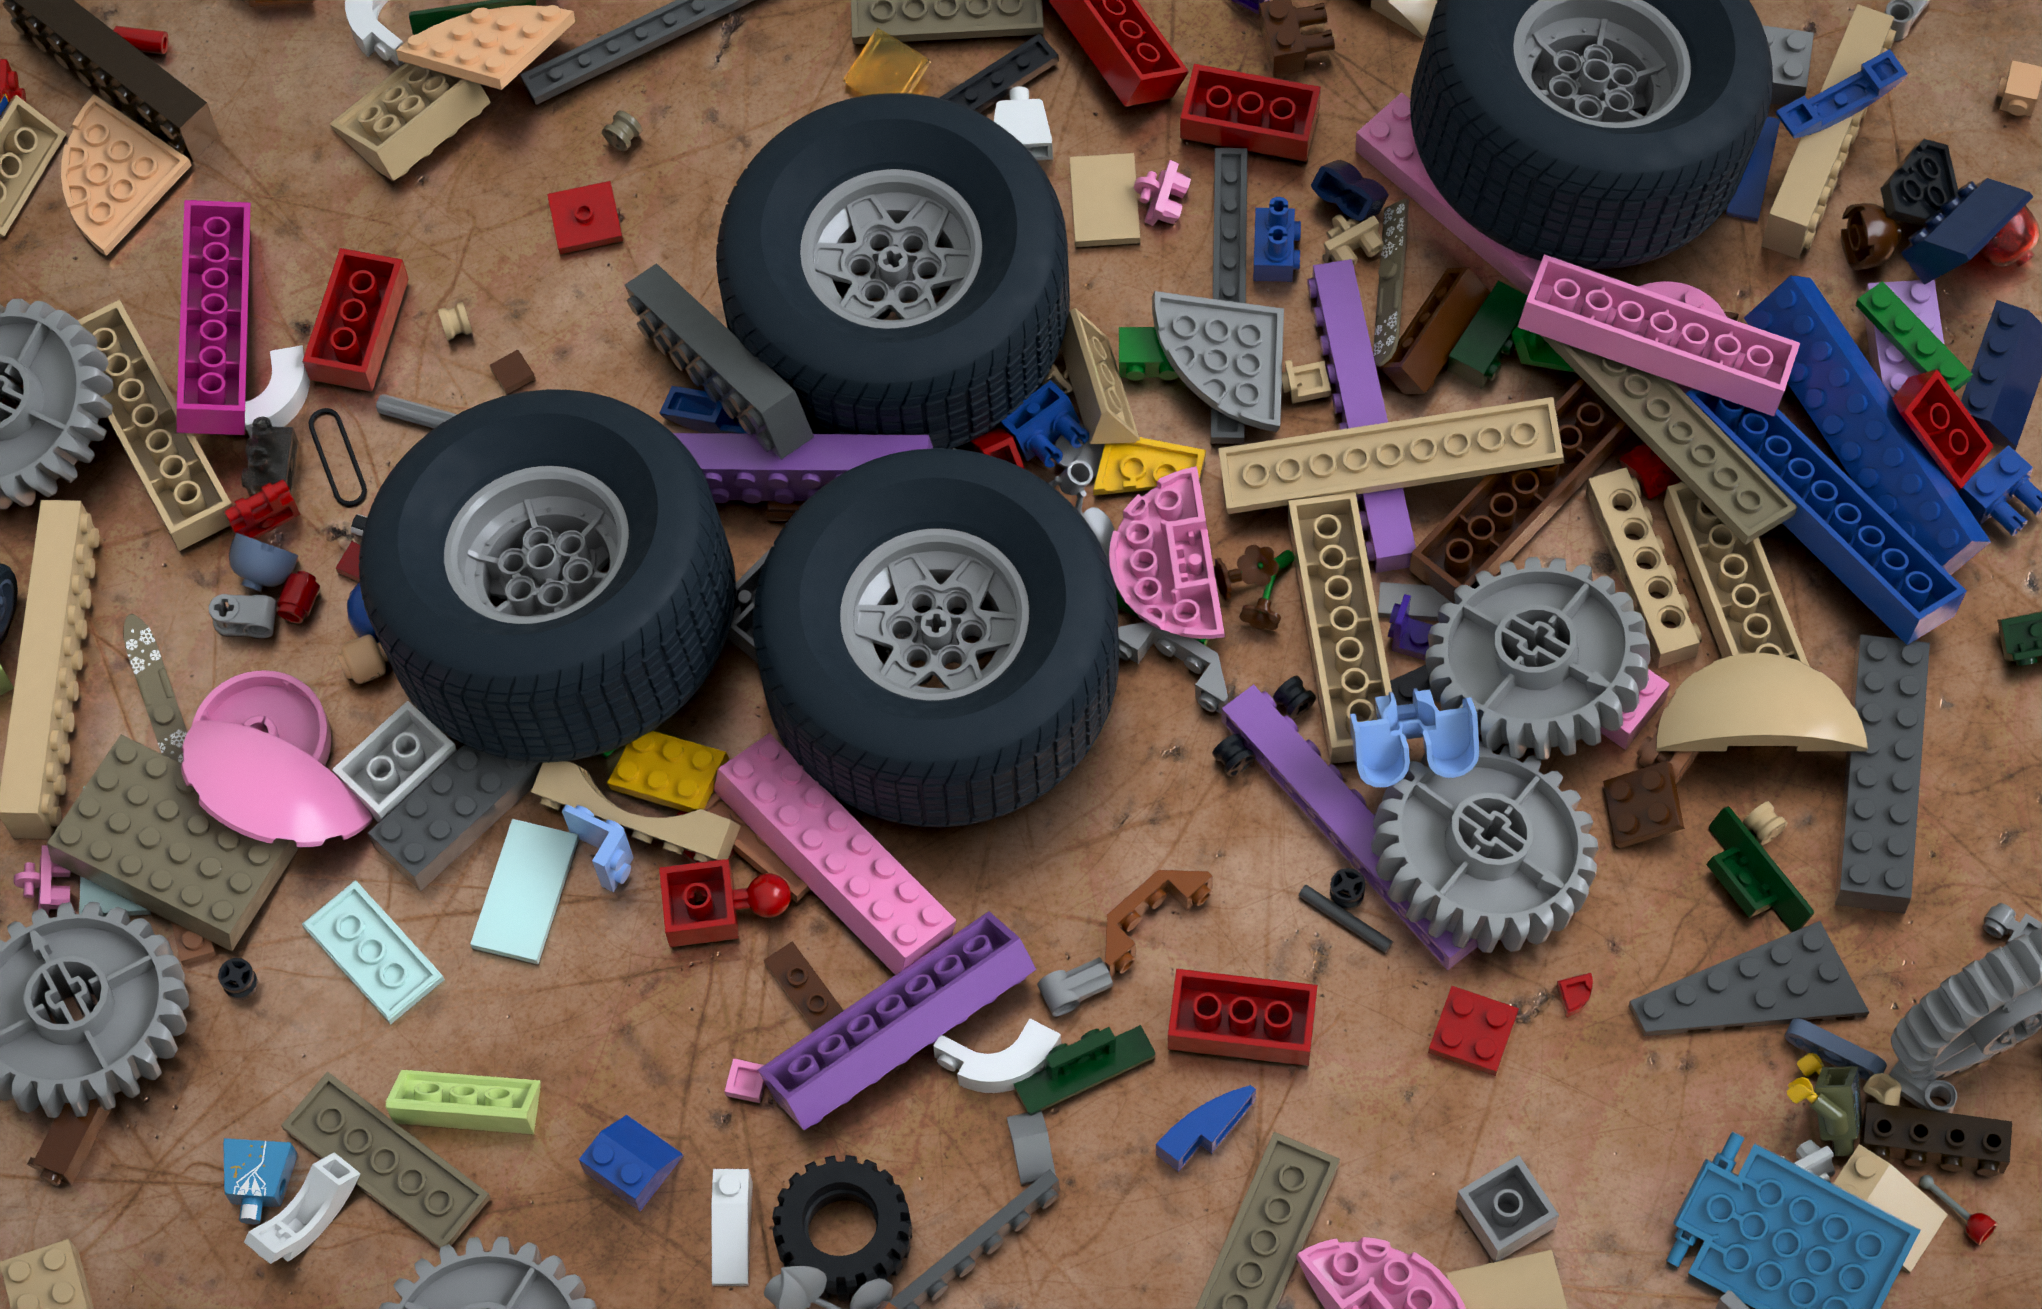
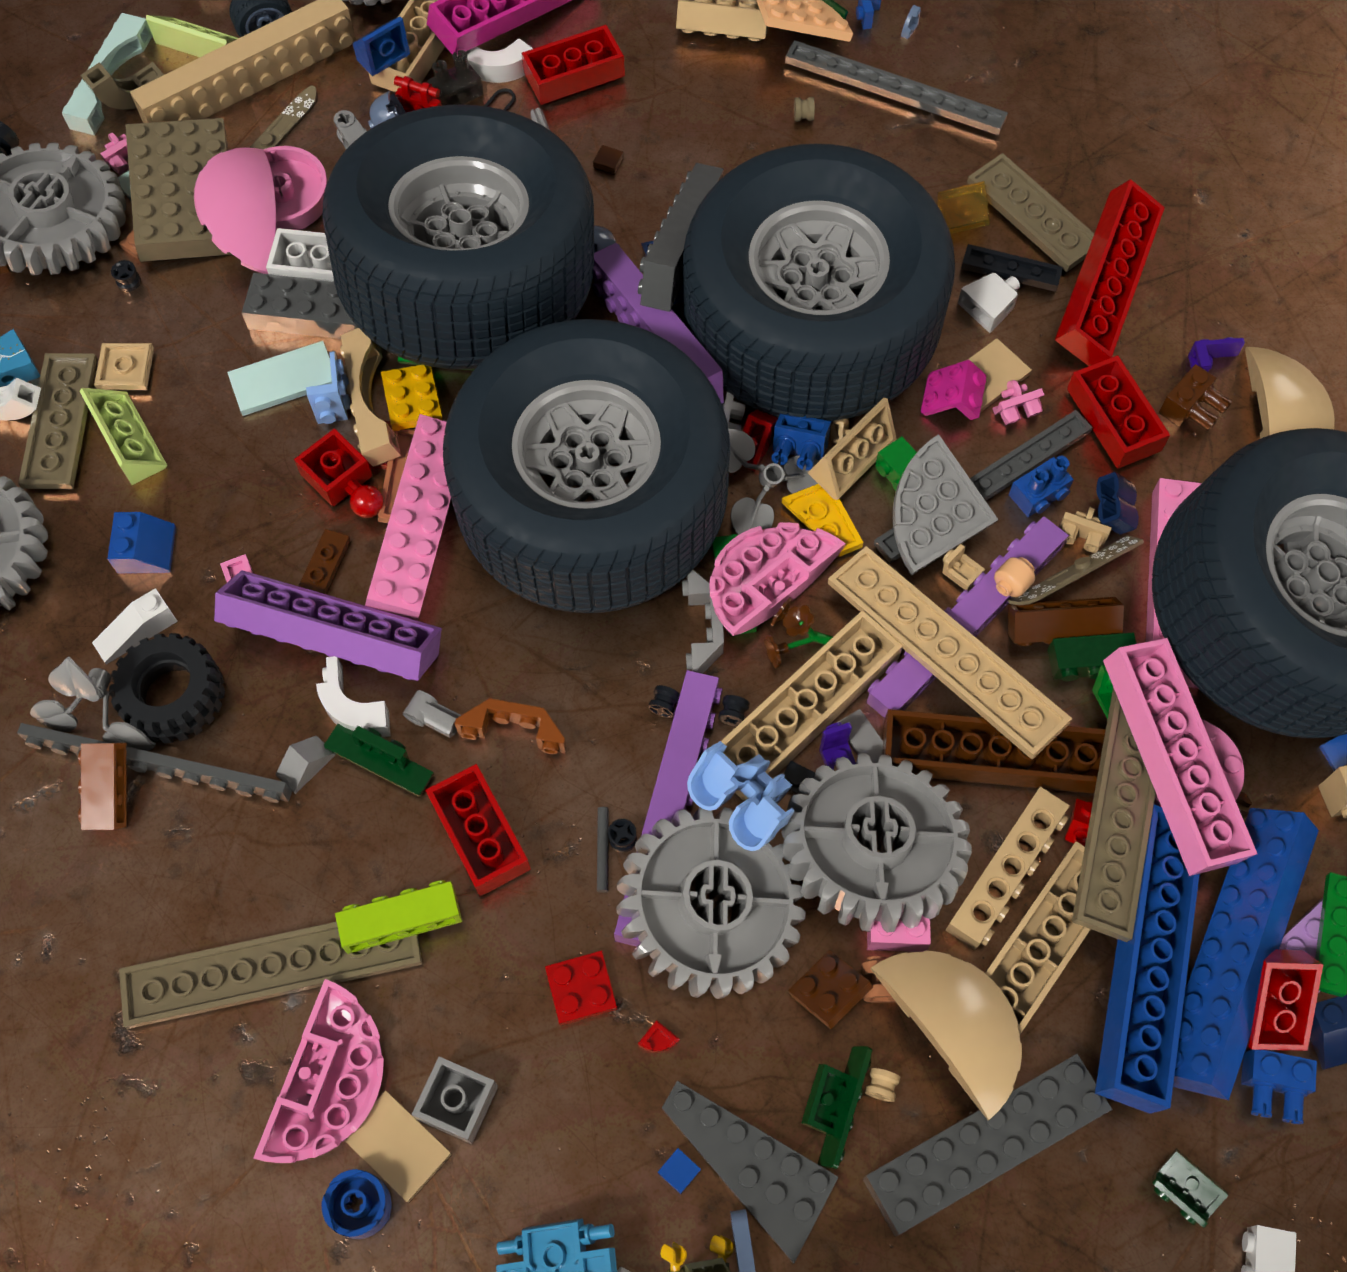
camera: 50 degrees right, 0 degrees up
light aqua tile [302,880,445,1025] -> none
tan wheel [437,302,473,341] -> none
red plate [547,181,623,254] -> none
blue slope [1156,1085,1256,1172] -> none
none -> tan plate [94,343,154,390]
none -> lime brick [335,880,462,954]
none -> blue slope [353,17,410,77]
none -> blue tile [657,1148,701,1195]
none -> dark pink bracket [921,360,987,420]
none -> light nougat head [994,557,1035,597]

